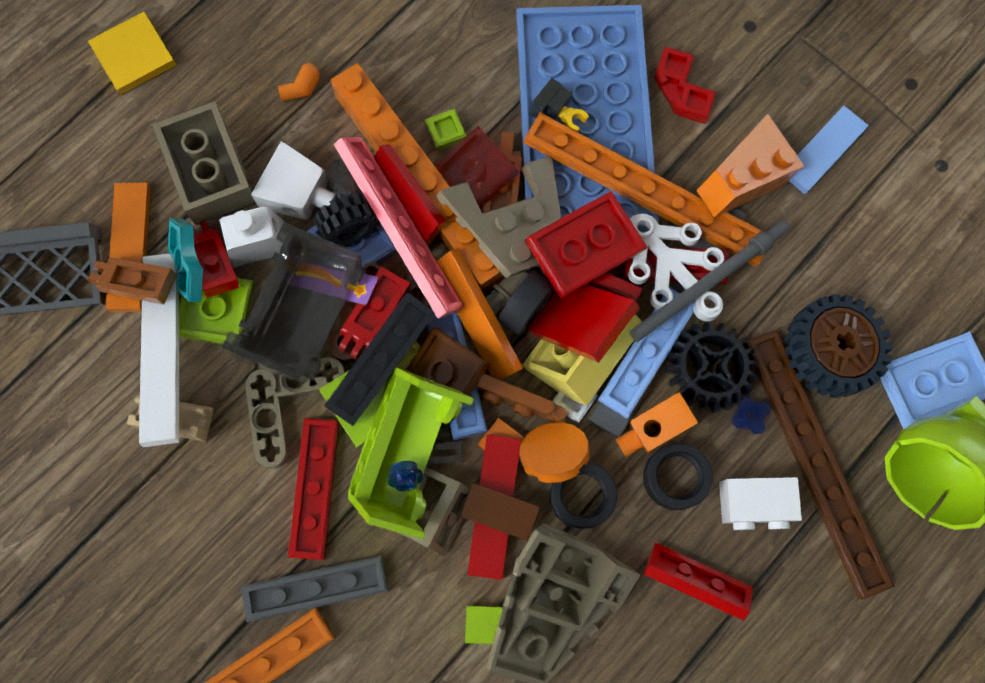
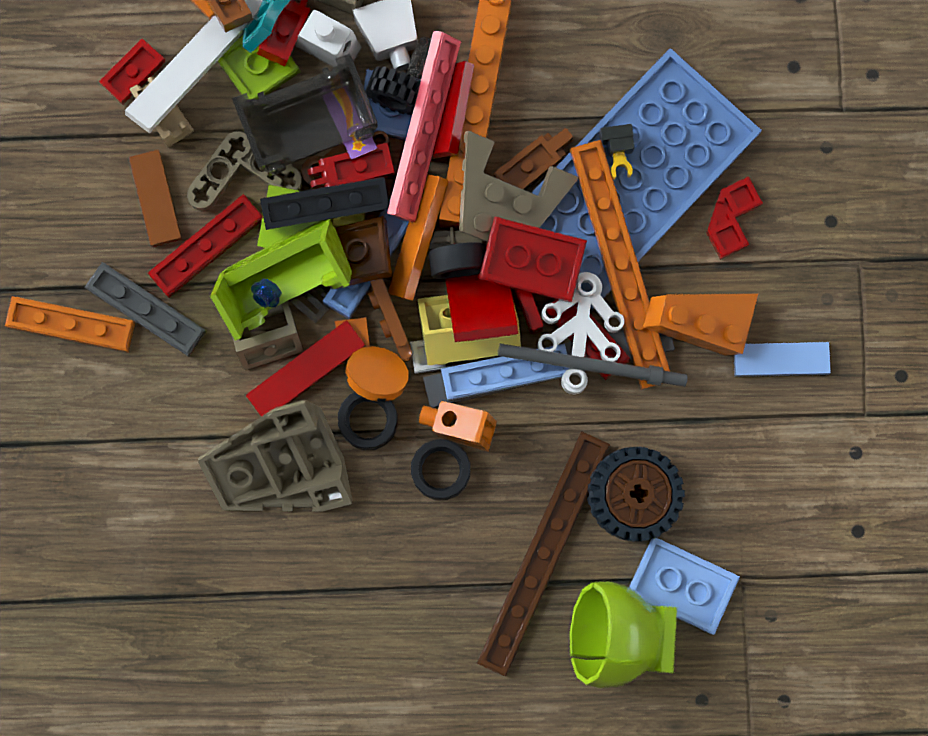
camera: 50 degrees right, 5 degrees up
lime tile [425,108,467,151] -> none
clear red tile [435,126,520,208] -> none
reddish brown tile [461,483,540,541] -> none
lime tile [465,606,502,644] -> none
red plate [644,542,753,621] -> none
black gear [665,321,759,413] -> none
white brick [719,477,802,530] -> none
clear blue plate [732,396,770,434] -> none
none -> red plate [99,38,166,105]
none -> dark orange tile [129,149,182,247]

